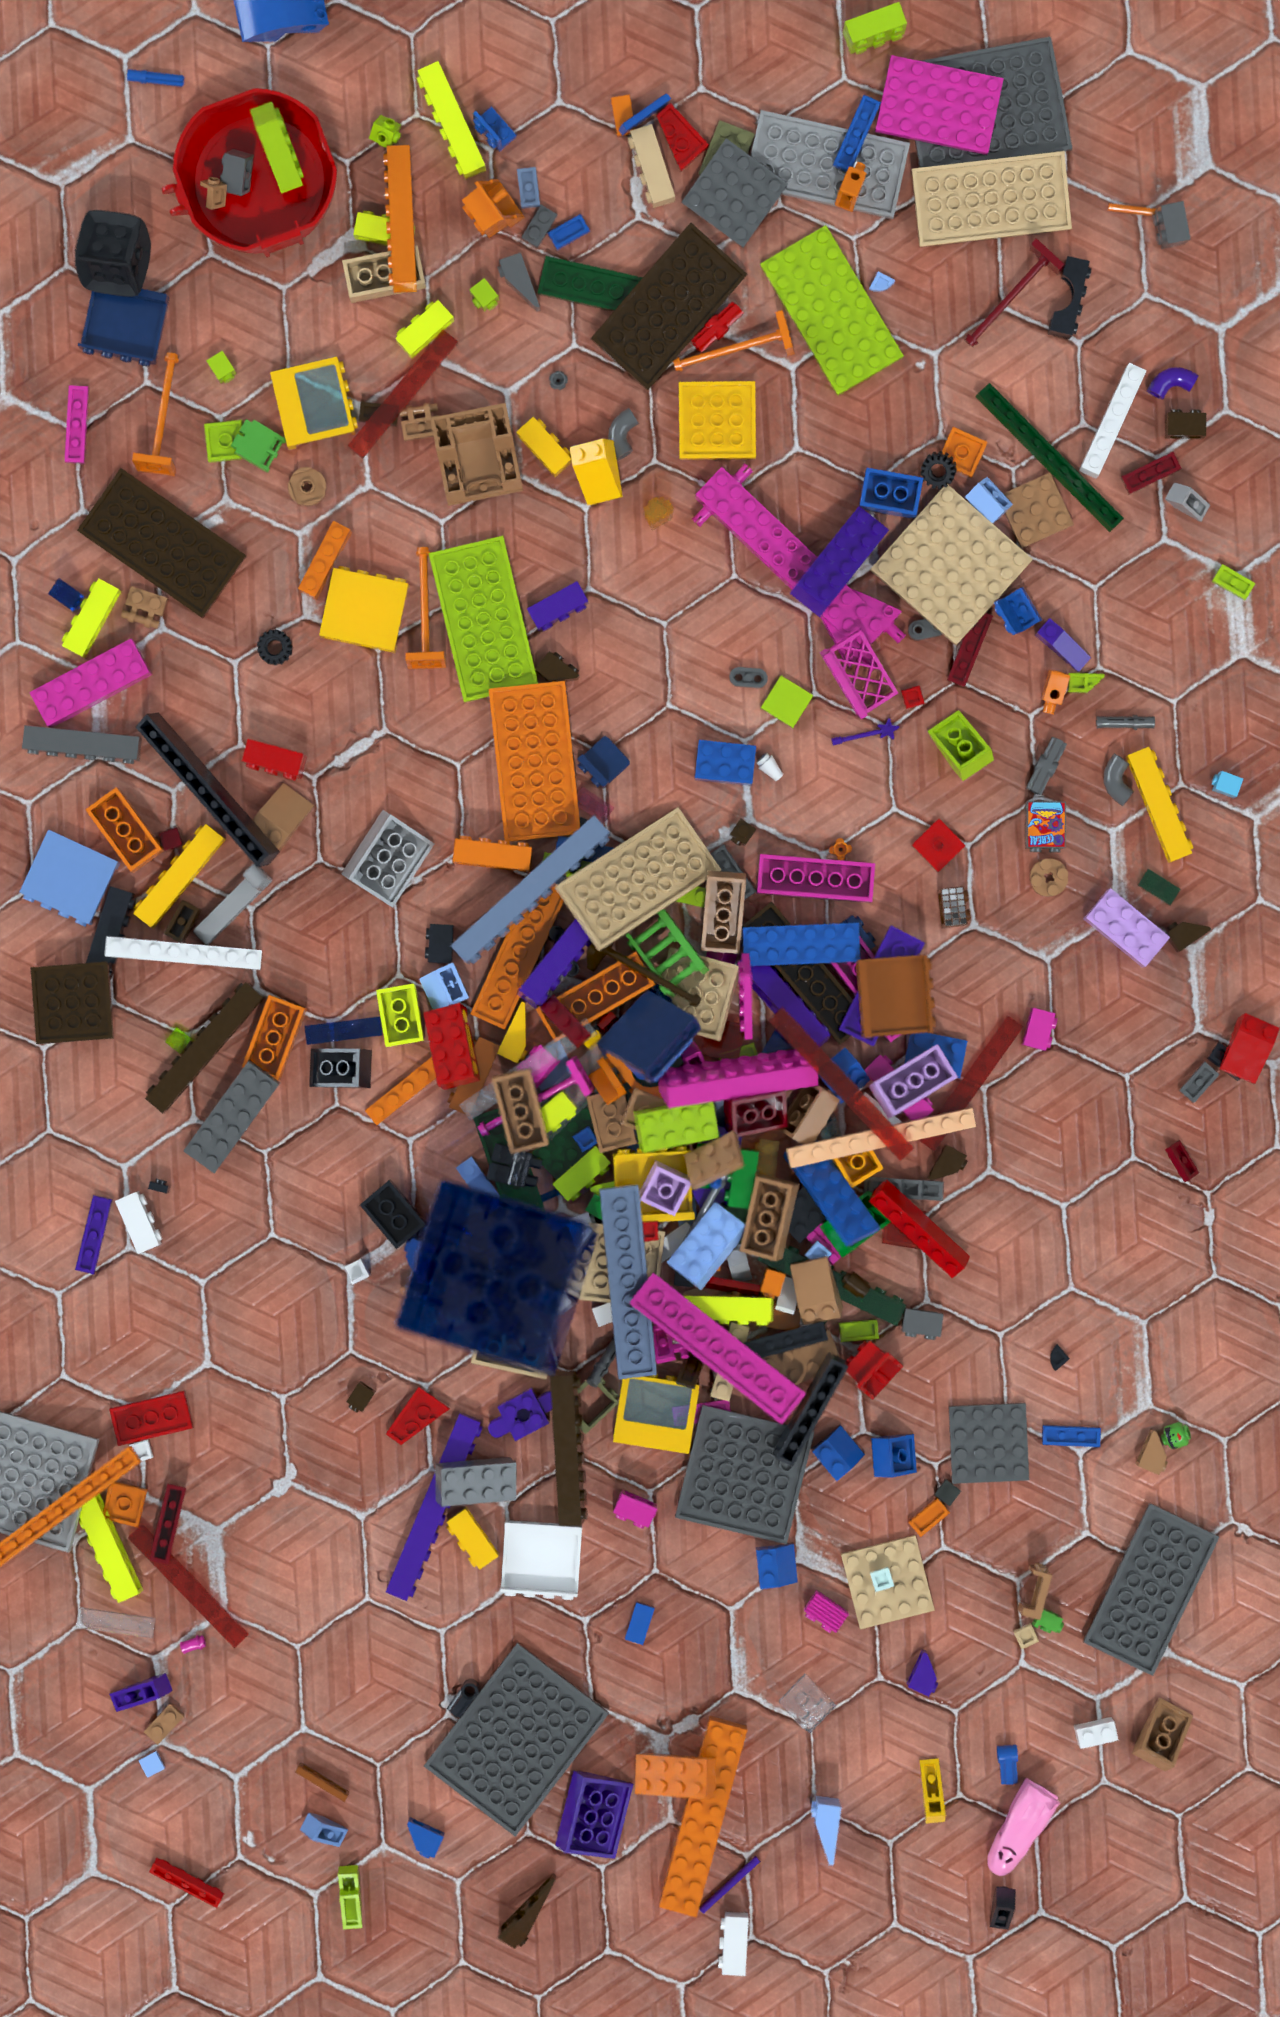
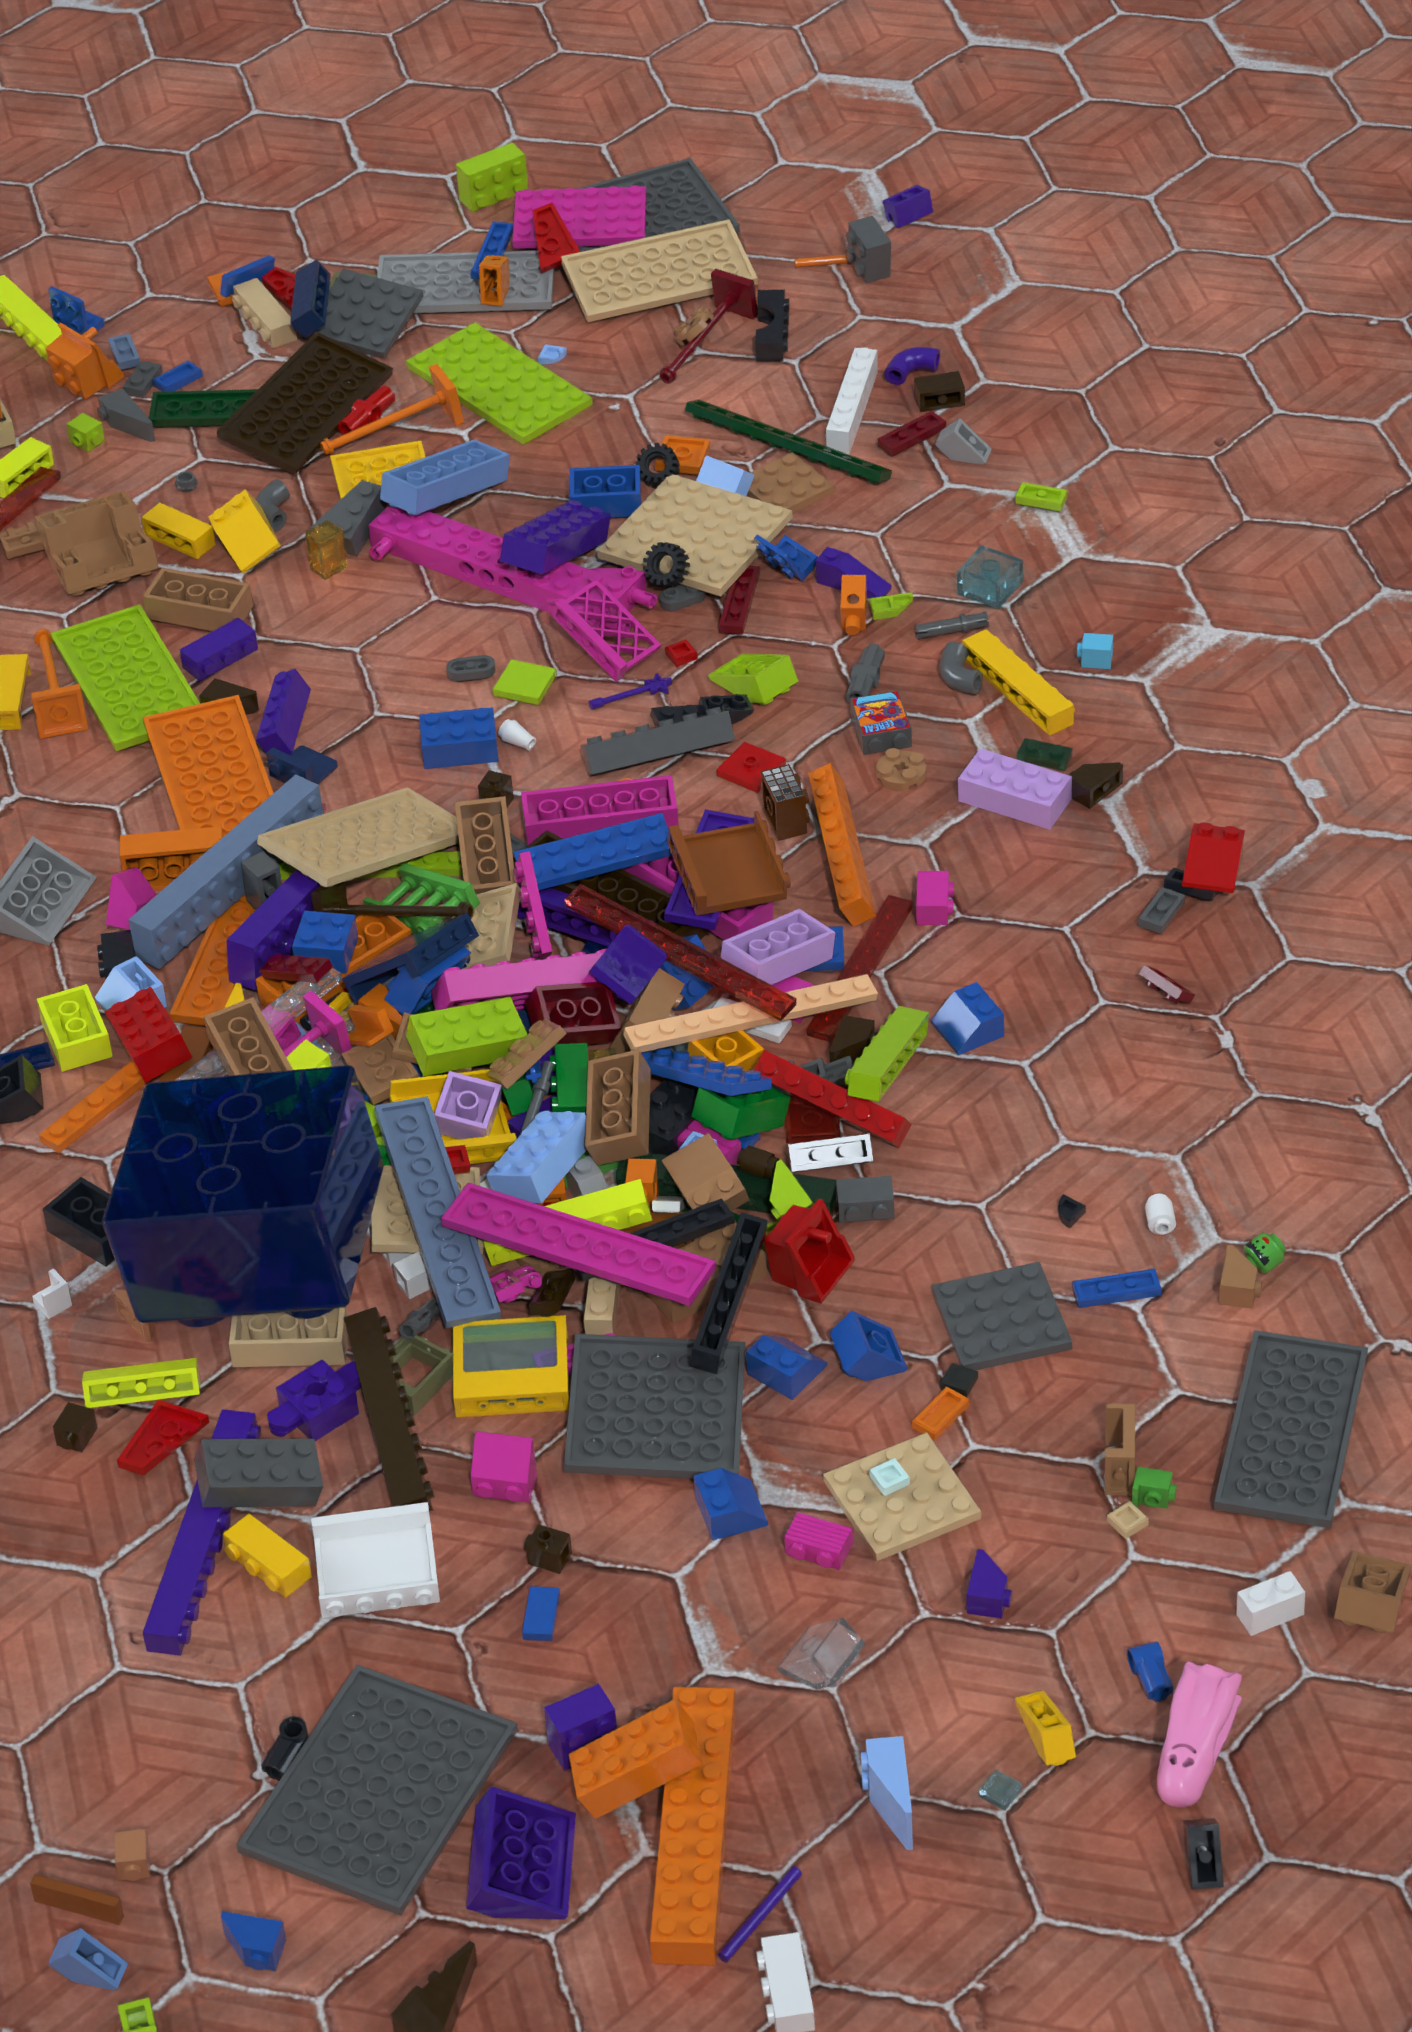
camera: 10 degrees left, 45 degrees down
none -> neon yellow brick [82,1358,201,1408]
none -> dark pink slope [106,867,156,930]
none -> nougat brick [115,1829,150,1881]
none -> medium nougat brick [143,568,253,631]
none -> dark grey brick [241,851,282,910]
none -> dark purple brick [256,669,311,754]
none -> dark blue brick [290,259,331,338]
none -> blue brick [292,911,358,974]
none -> dark grey wedge [310,480,388,557]
none -> medium blue brick [380,439,510,515]
none -> dark brown brick [524,1524,572,1574]
none -> red wing [532,202,580,273]
none -> dark purple brick [544,1684,617,1771]
none -> dark grey brick [581,707,735,775]
none -> dark purple bracket [589,925,667,1004]
none -> black tyre [643,542,690,587]
none -> black slope [650,694,754,727]
none -> medium nougat plate [674,306,714,346]
none -> lime slope [770,1159,814,1222]
none -> brick [786,1134,873,1172]
none -> orange brick [808,763,876,927]
none -> lime brick [845,1006,929,1102]
none -> dark purple hinge [882,185,933,228]
none -> blue slope [931,982,1004,1055]
none -> clear light blue brick [957,545,1023,609]
none -> clear light blue tile [979,1770,1022,1811]
none -> white brick [1145,1194,1176,1235]

